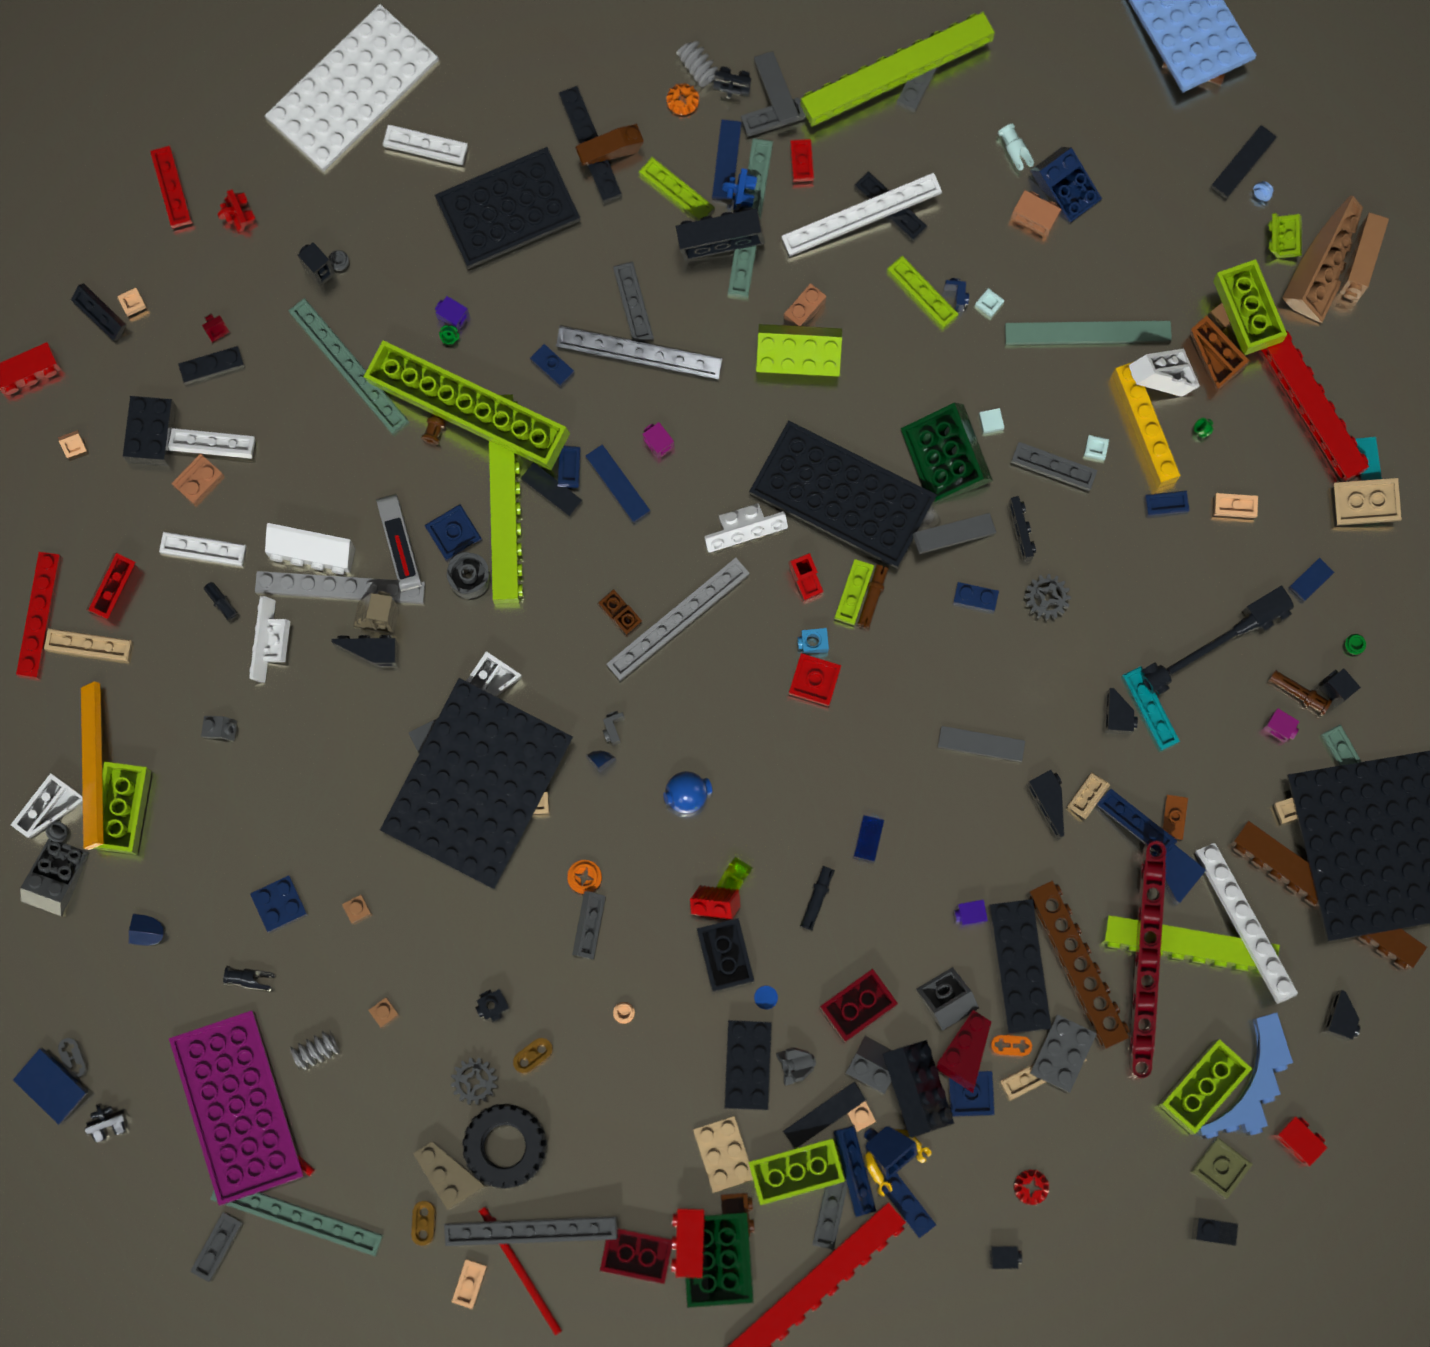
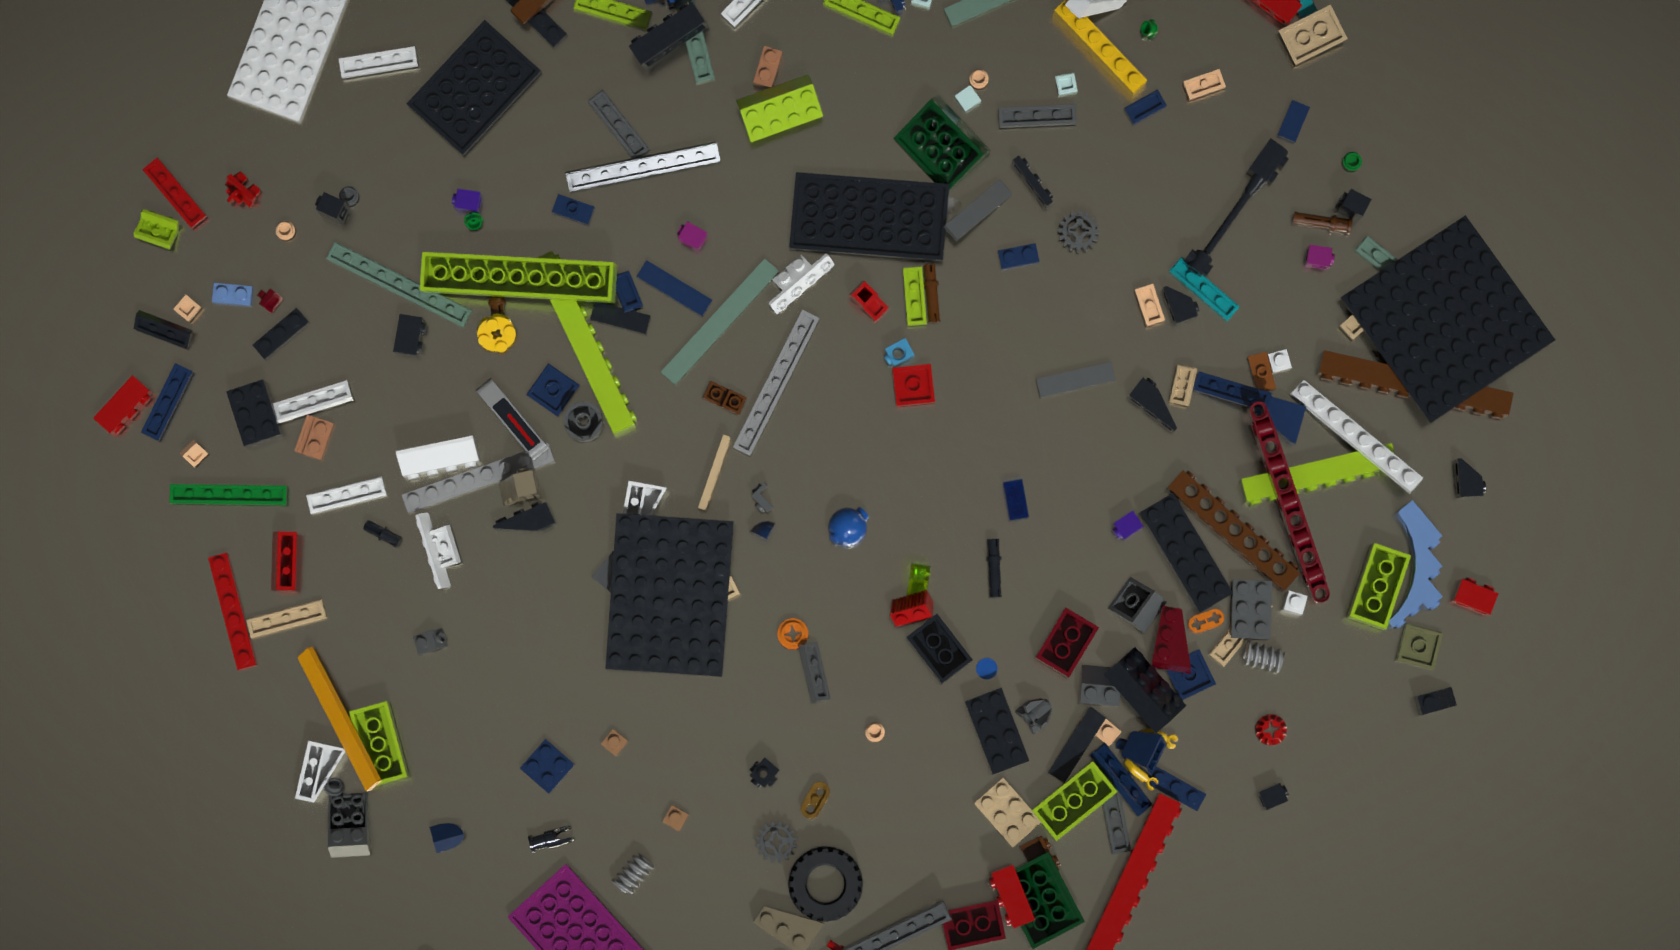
camera: 25 degrees left, 5 degrees up
none -> lime bracket [133,209,179,249]
none -> dark blue plate [141,363,194,441]
none -> green plate [169,484,288,506]
none -> medium blue plate [212,283,253,306]
none -> light nougat plate [276,221,295,240]
none -> black brick [393,314,427,358]
none -> yellow plate [477,313,516,352]
none -> sand green tile [661,259,779,385]
none -> tan tile [698,434,731,511]
none -> light nougat plate [969,69,989,89]
none -> light nougat plate [1134,284,1165,327]
none -> light grey piece [1242,640,1285,673]
none -> white plate [1267,349,1292,374]
none -> white brick [1281,591,1308,616]

